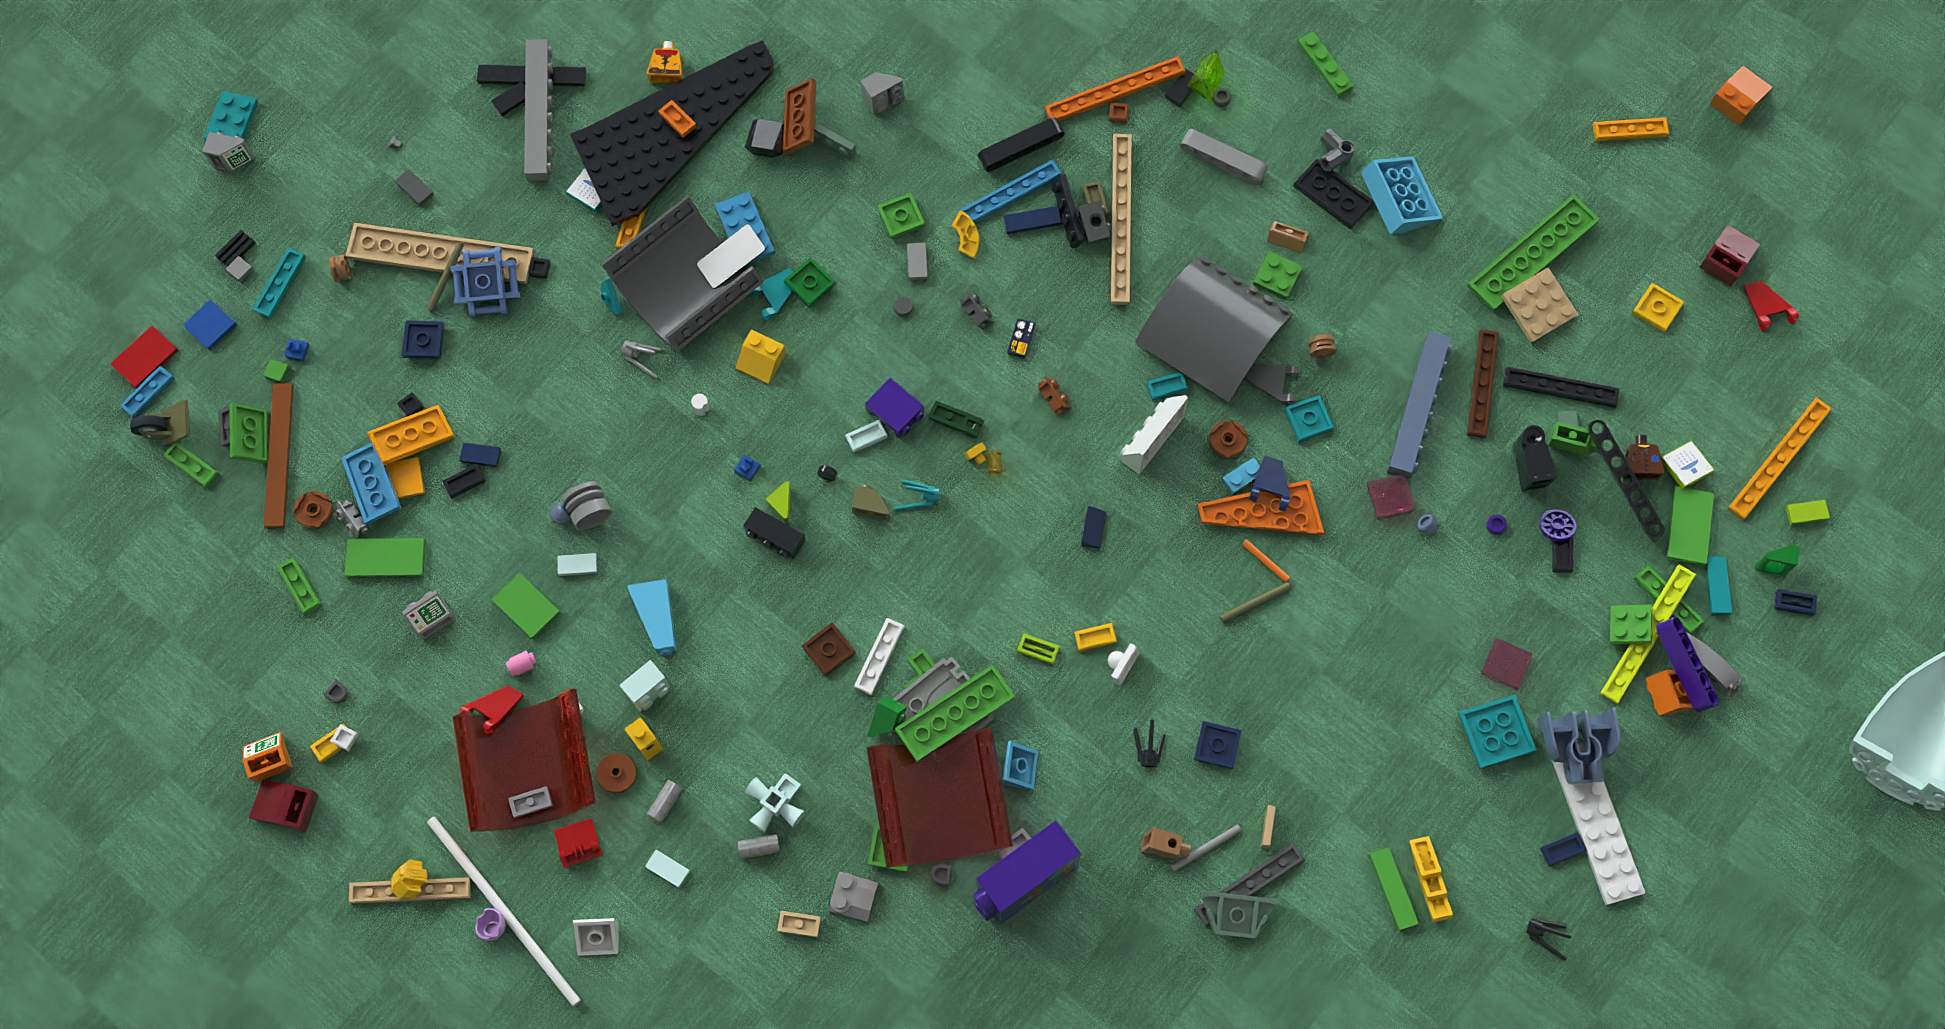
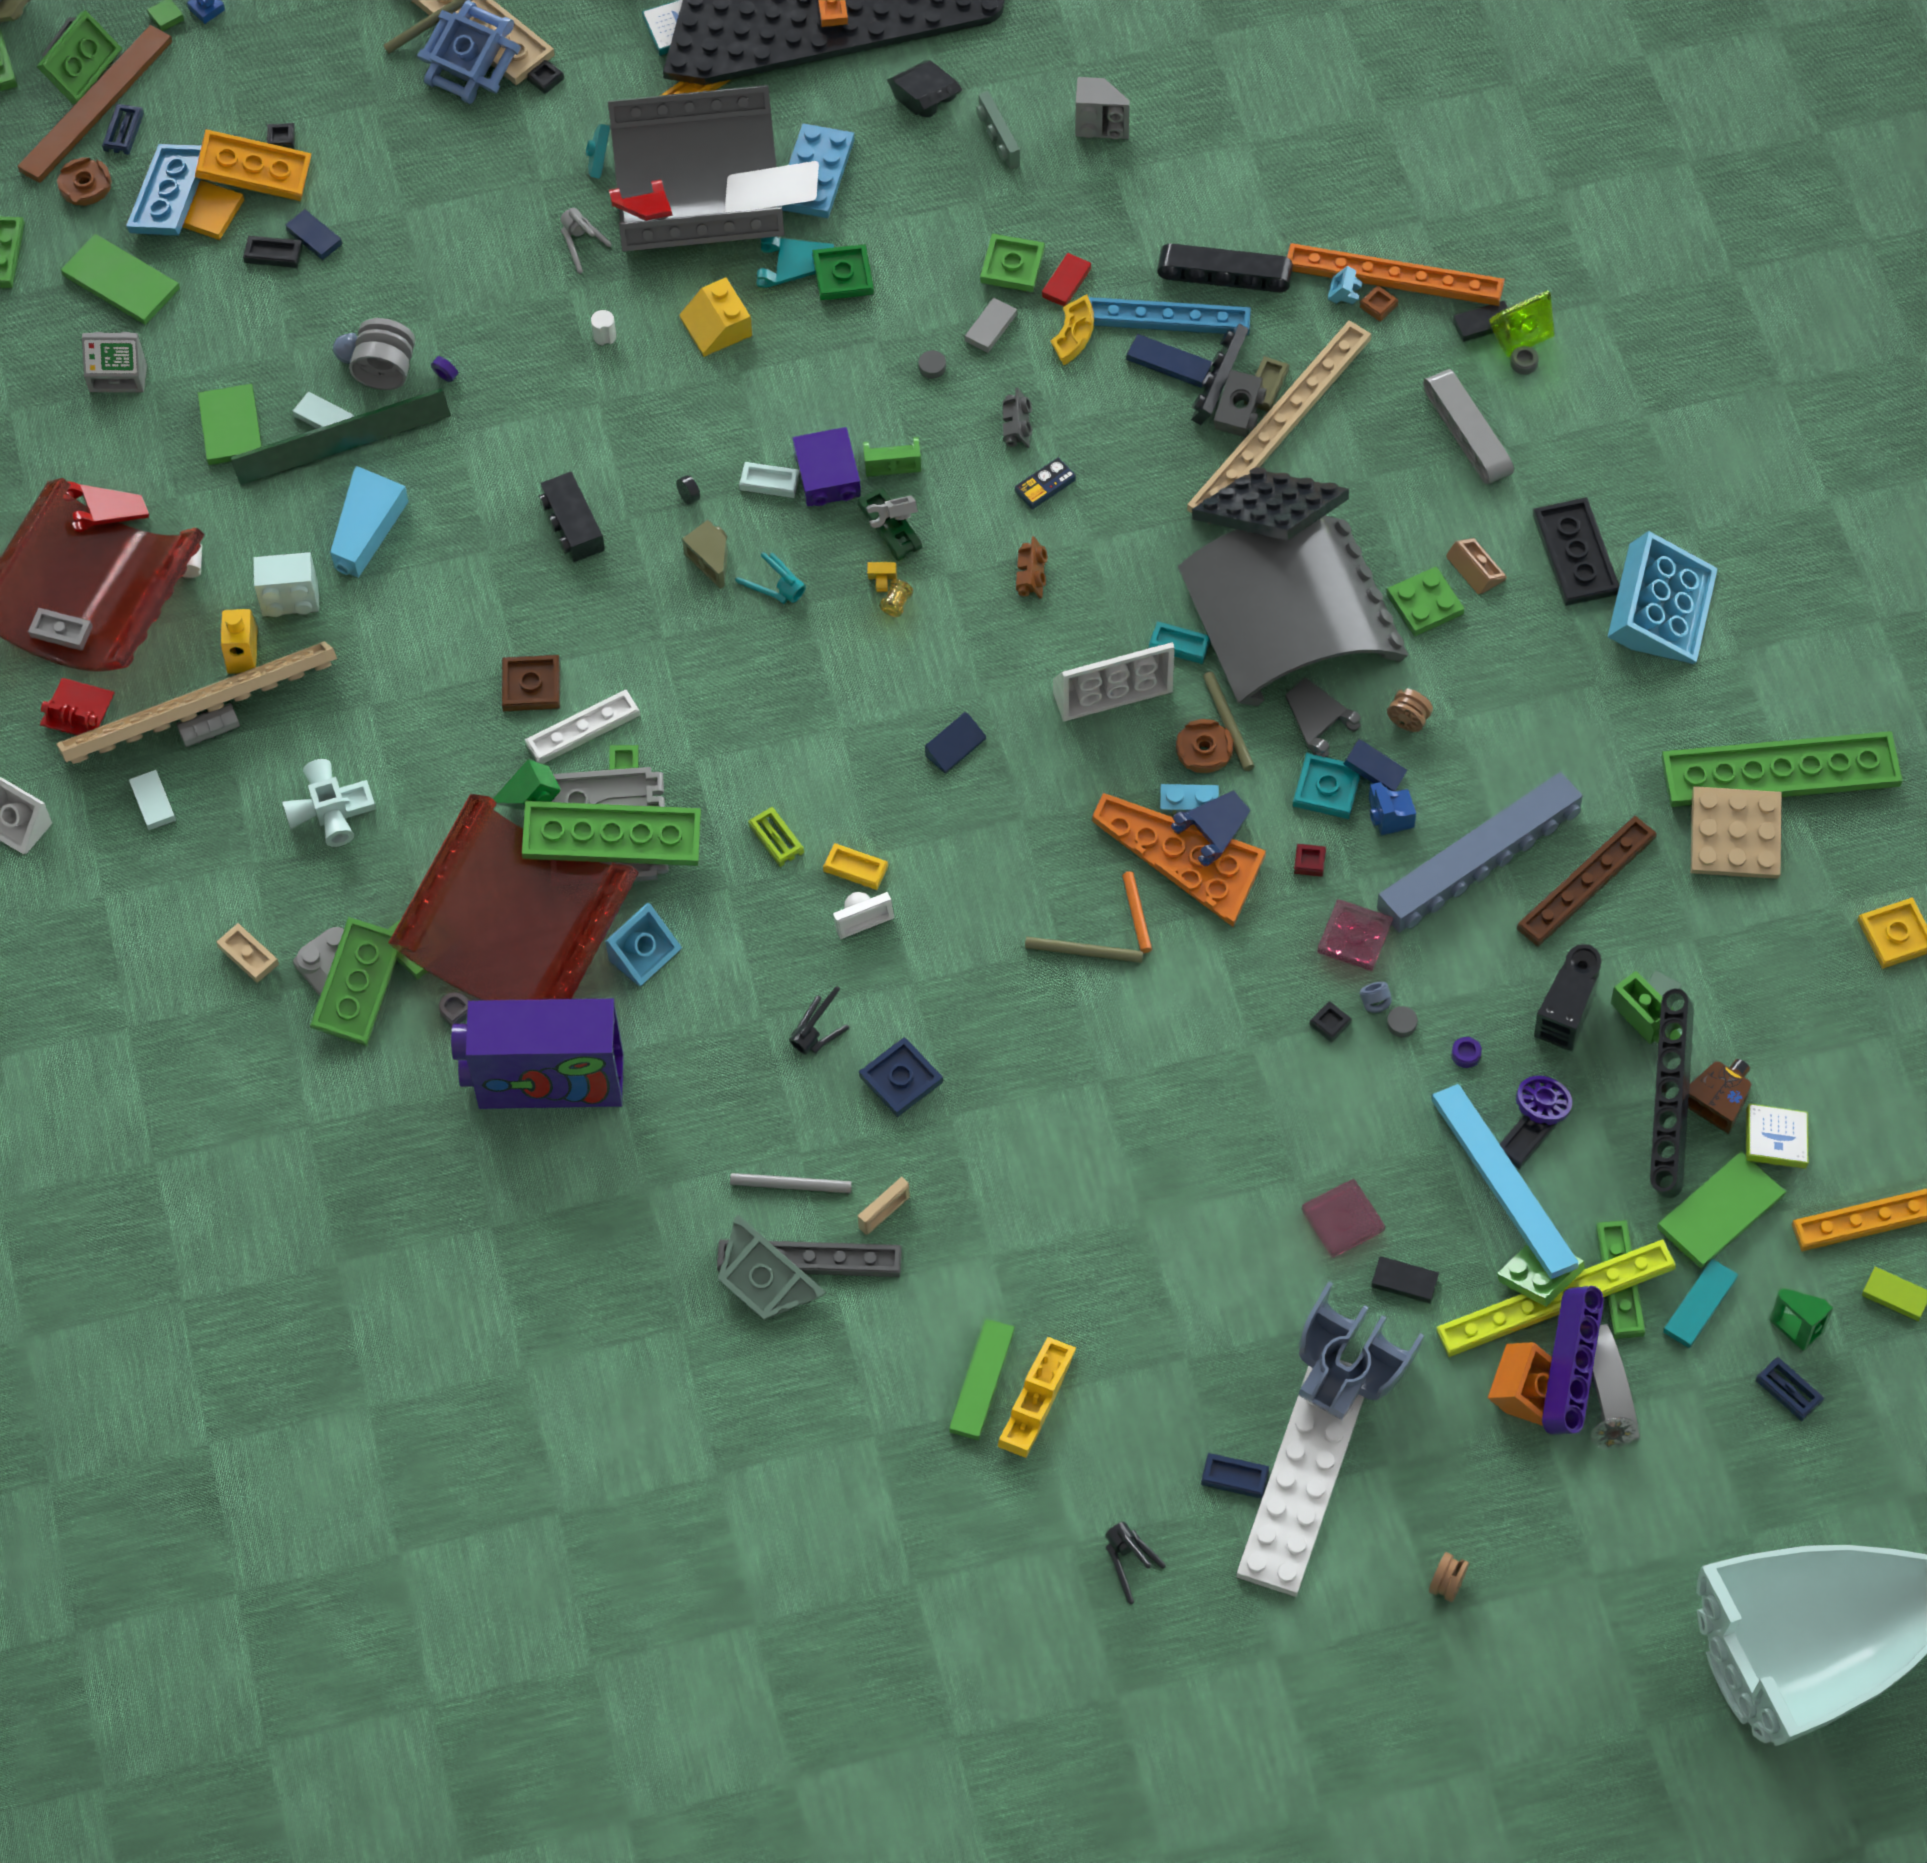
camera: 35 degrees right, 10 degrees down
light grey hinge [335,501,369,539] -> none
dark blue plate [402,321,444,359] -> none
bright pink brick [506,650,537,676] -> none
dark orange plate [597,753,637,793] -> none
blue tile [734,455,761,482] -> none
light grey axle [738,834,780,859] -> none
lime slope [766,481,791,524] -> none
dark orange tile [783,78,816,155] -> none
medium nougat torso [1141,827,1191,859] -> none
bright green plate [1297,31,1353,97] -> none
dark grey piece [1320,128,1355,171] -> none
teal plate [1458,695,1537,769] -> none
black tile [1503,367,1620,408] -> none
none -> tan plate [56,641,337,764]
none -> dark blue tile [102,104,144,155]
none -> dark green tile [231,388,451,485]
none -> bright green tile [310,917,405,1046]
none -> dark purple tile [431,356,459,382]
none -> red flag [609,179,673,221]
none -> bright green hinge [863,437,921,477]
none -> light grey plate [866,495,918,528]
none -> red tile [1042,253,1091,307]
none -> black plate [1192,468,1349,540]
none -> olive bar [1203,672,1255,771]
none -> dark red tile [1294,844,1326,877]
none -> black tile [1309,1001,1352,1043]
none -> medium azure tile [1328,266,1363,304]
none -> dark blue tile [1343,739,1407,791]
none -> blue brick [1368,782,1417,836]
none -> black tile [1371,1256,1439,1304]
none -> dark grey tile [1387,1006,1418,1037]
none -> medium nougat wheel [1428,1552,1470,1603]
none -> medium azure tile [1432,1084,1579,1279]

